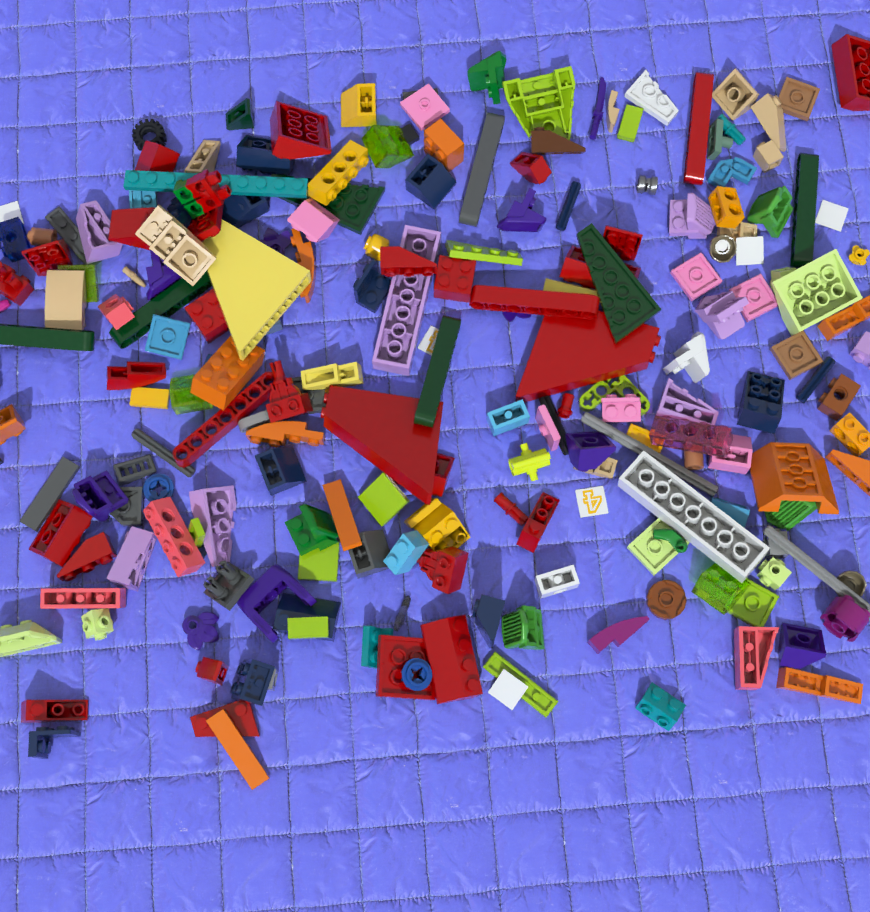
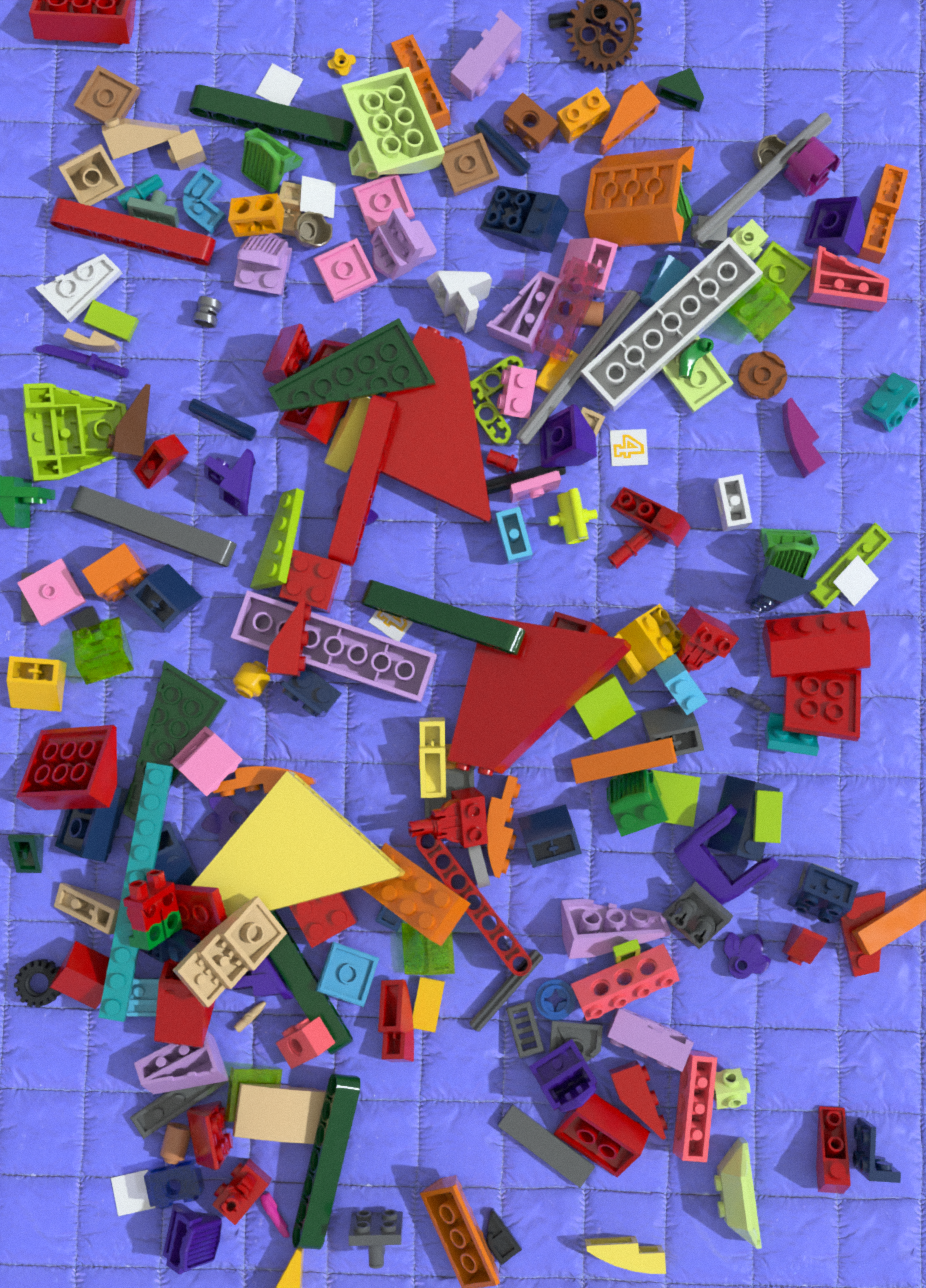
camera: 85 degrees left, 10 degrees up
yellow brick [308,140,369,206] -> none
blue gear [400,658,432,691] -> none

